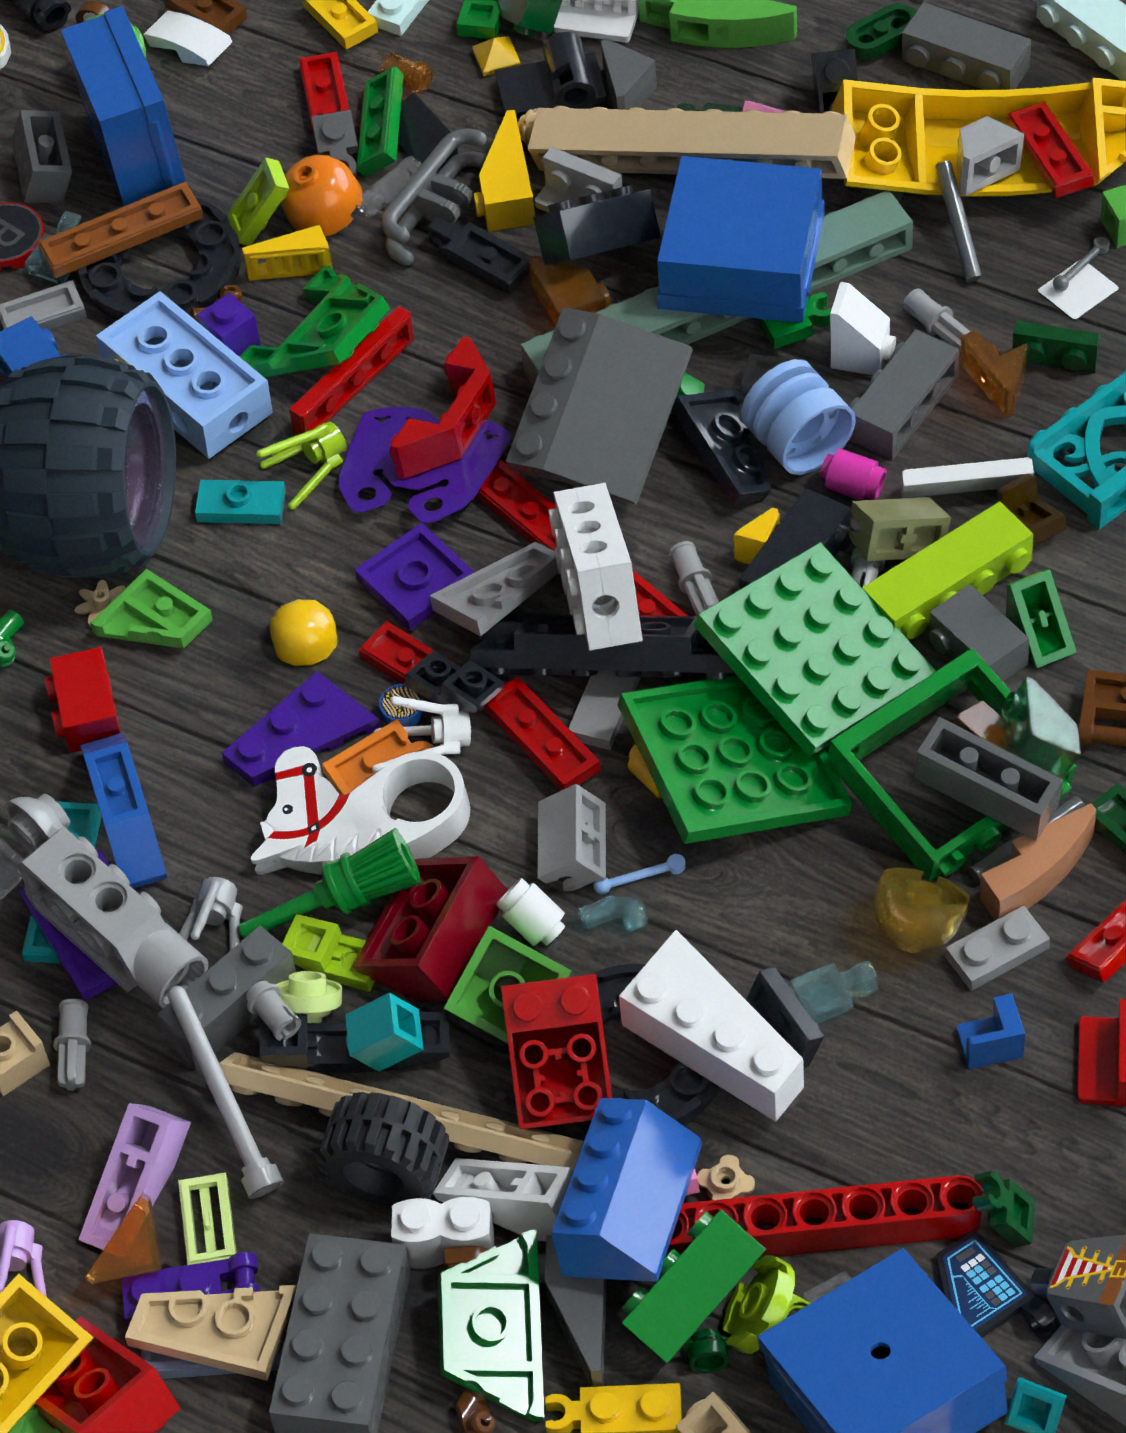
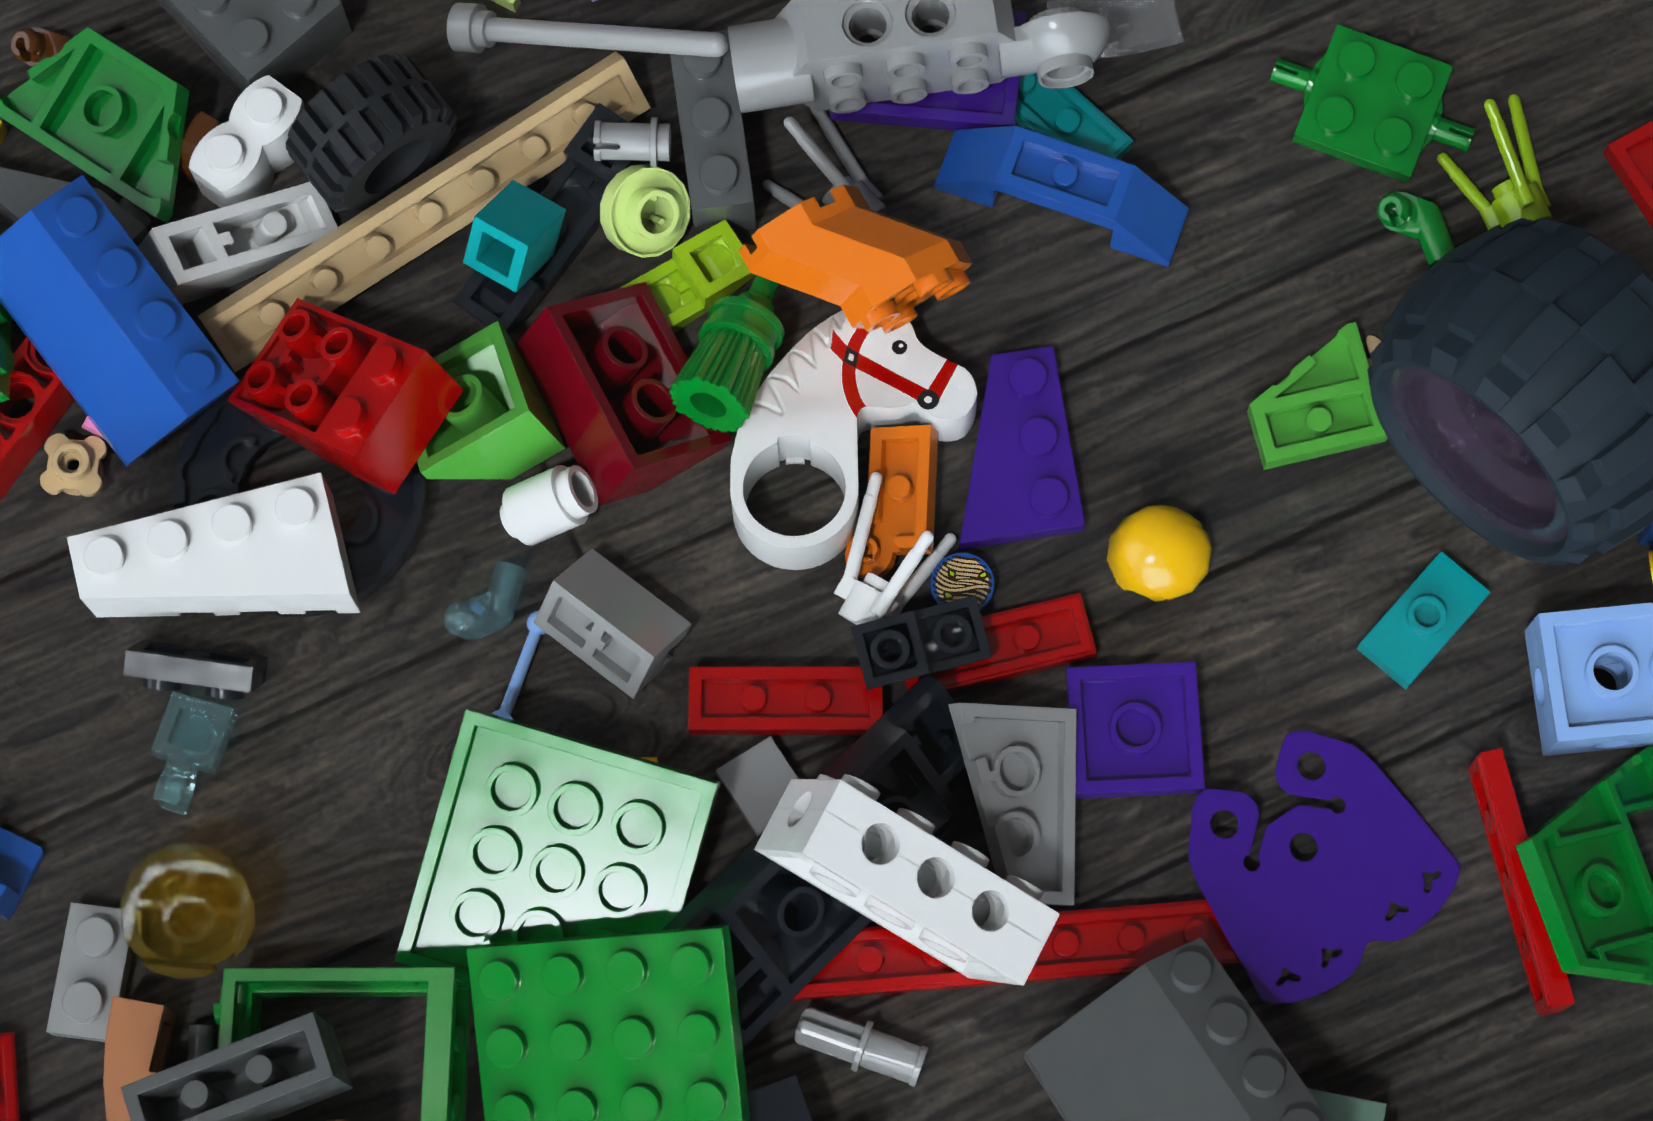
camera: 125 degrees right, 20 degrees up
red brick [45,647,121,753] -> none
lime plant [256,421,347,510] -> none
red slope [389,336,496,479] -> none
none -> orange brick [739,184,973,334]

